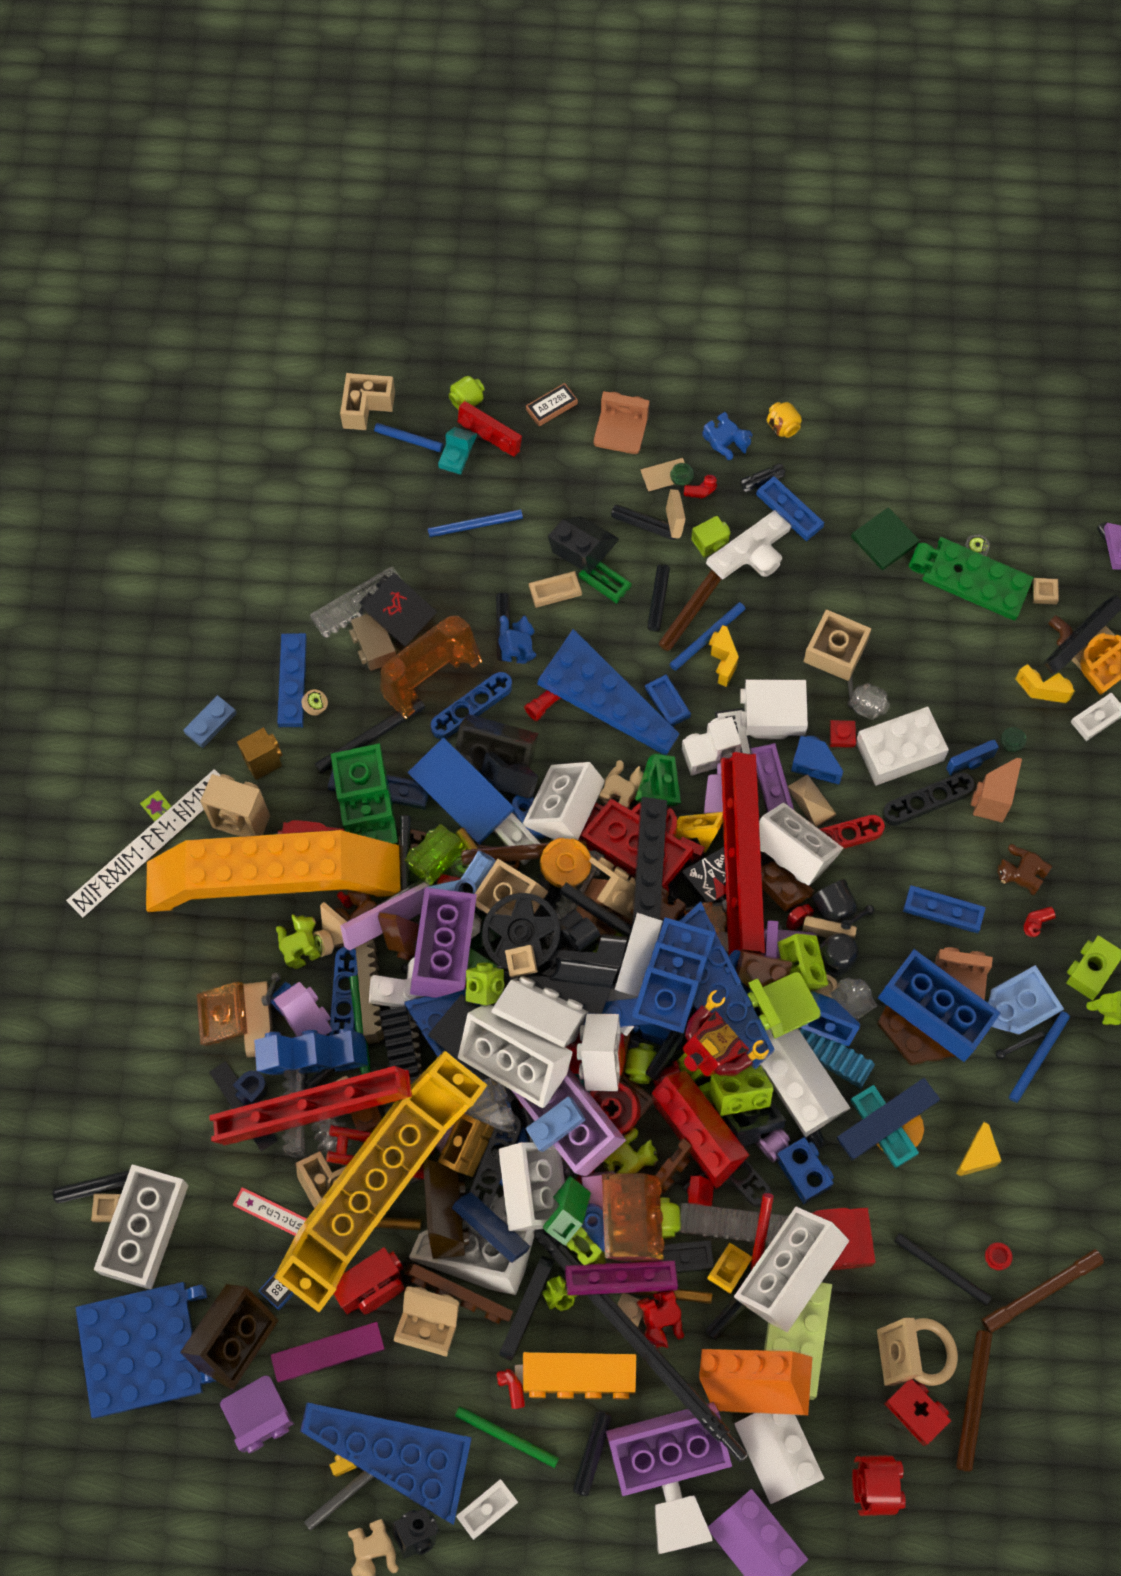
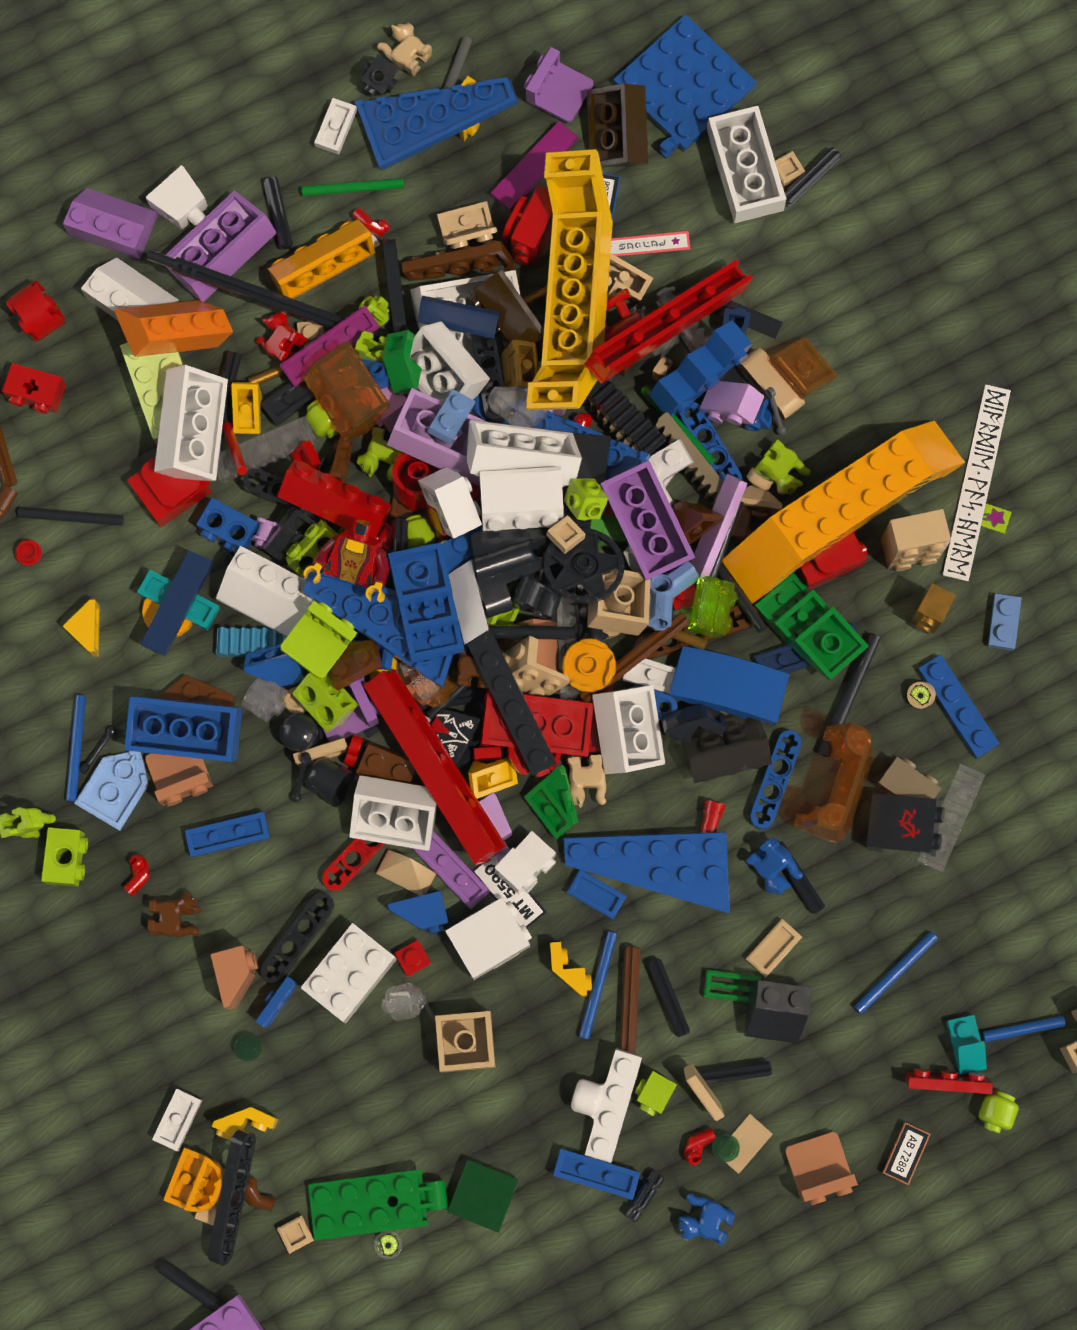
camera: 150 degrees right, 10 degrees up
yellow head [767,402,802,438] -> none
tan tile [877,1318,958,1386] -> none

